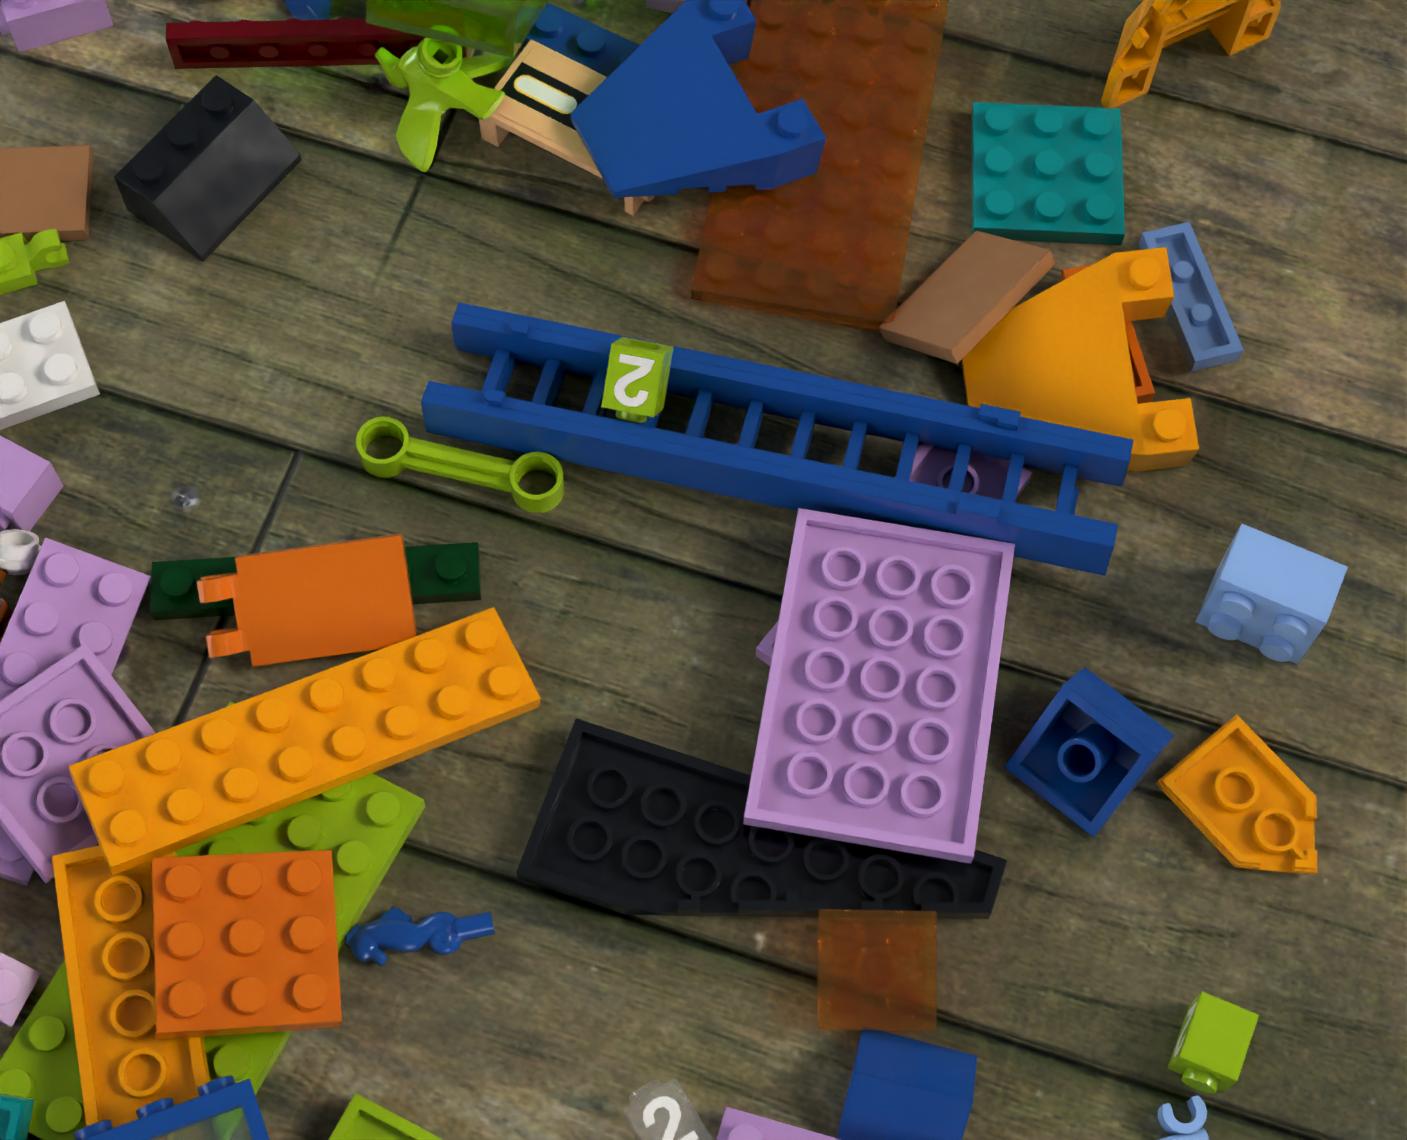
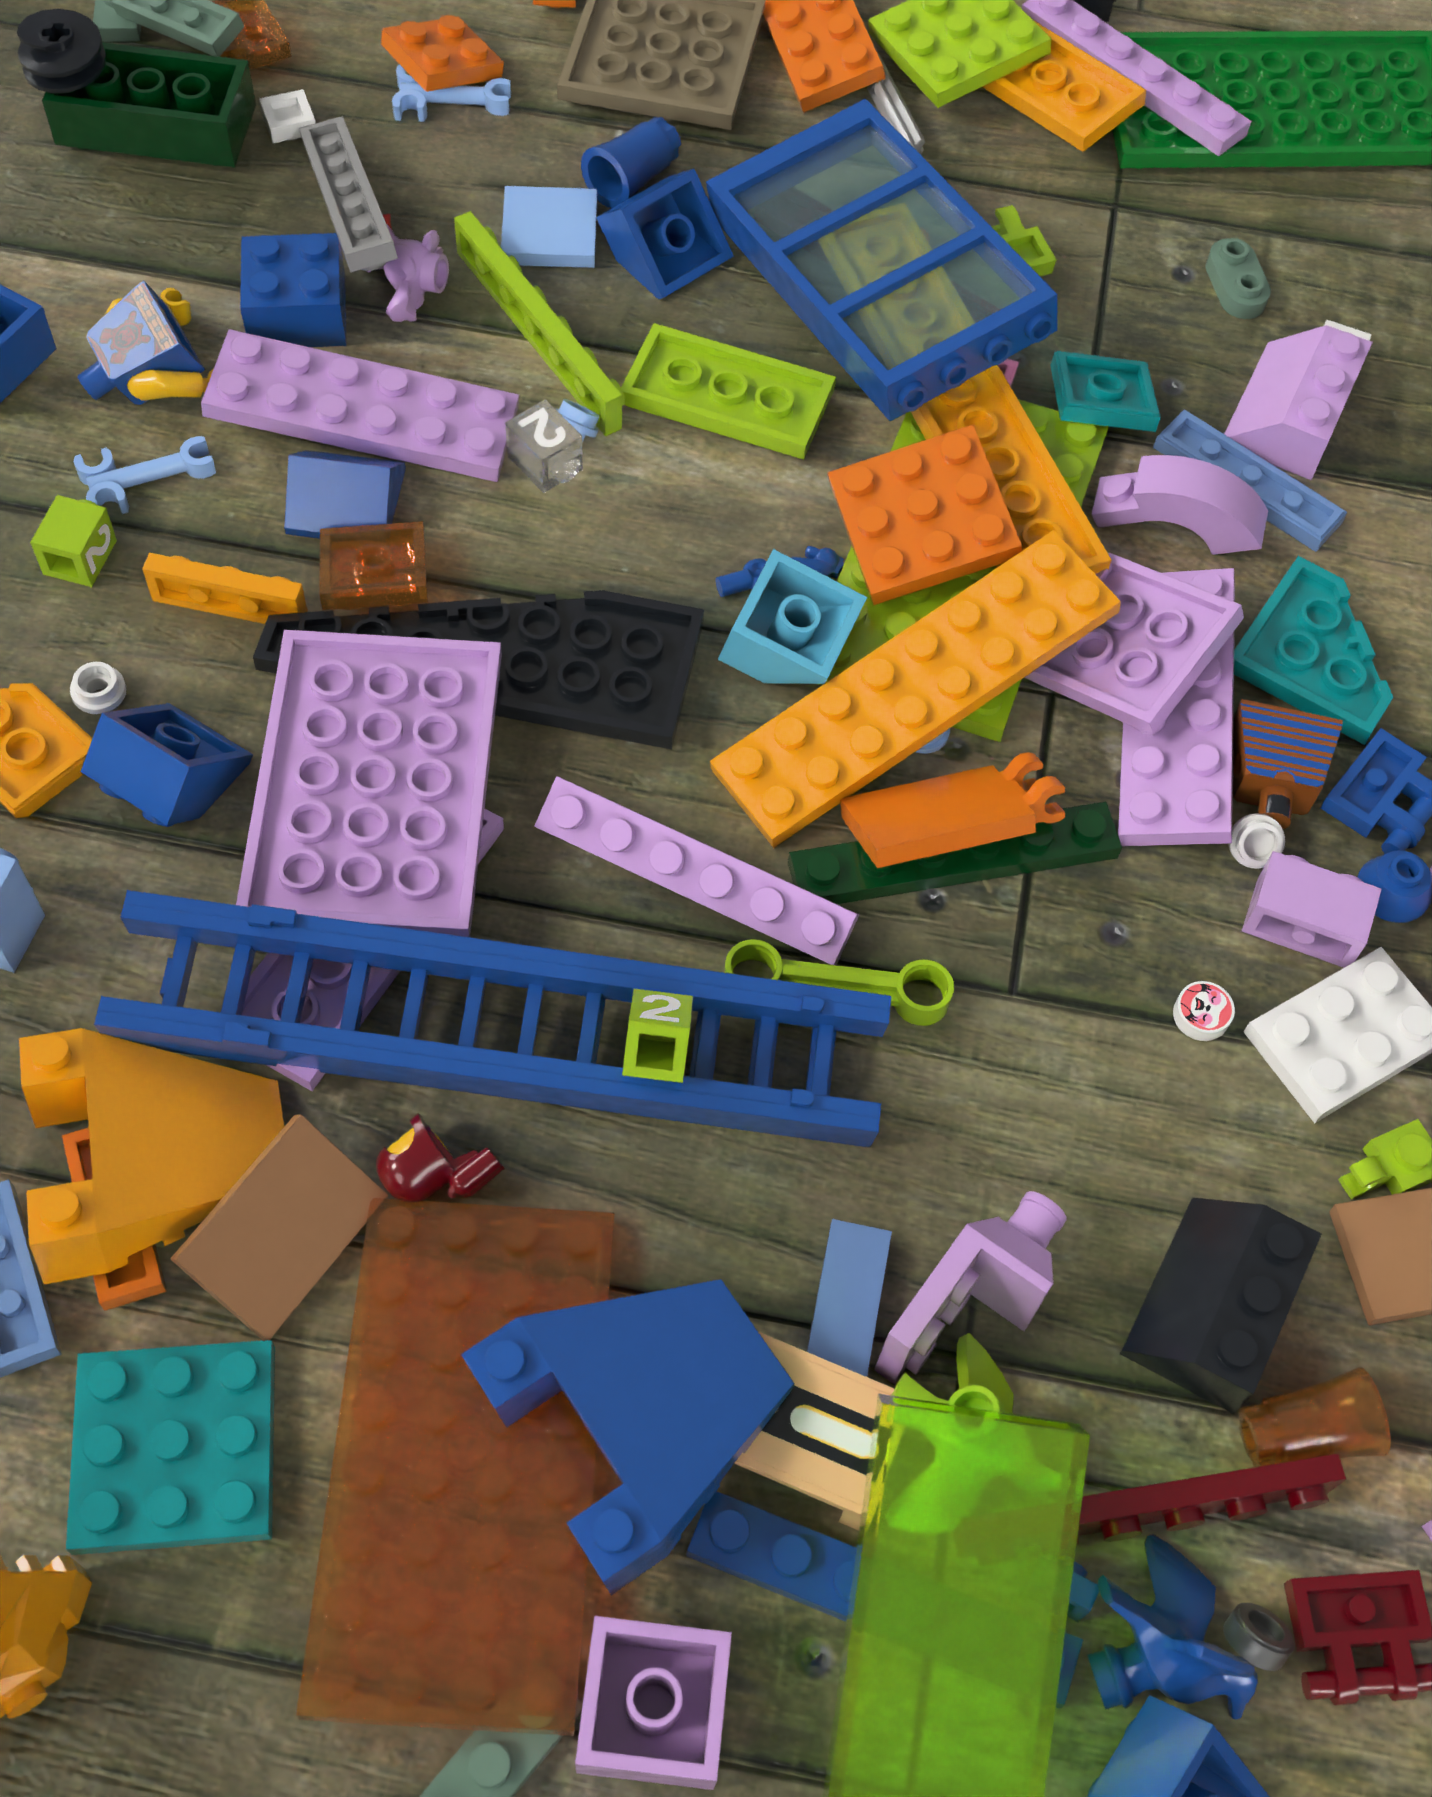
camera: 170 degrees right, 5 degrees down
none -> white plate [70,662,126,714]
none -> light orange plate [142,553,308,624]
none -> dark red piece [376,1113,505,1203]
none -> lavender plate [534,776,859,965]
none -> medium azure slope [718,549,867,684]
none -> medium blue tile [807,1219,892,1377]
none -> lavender plate [874,1191,1067,1385]
none -> tile [1173,981,1235,1041]
none -> clear orange plant [1238,1367,1391,1467]

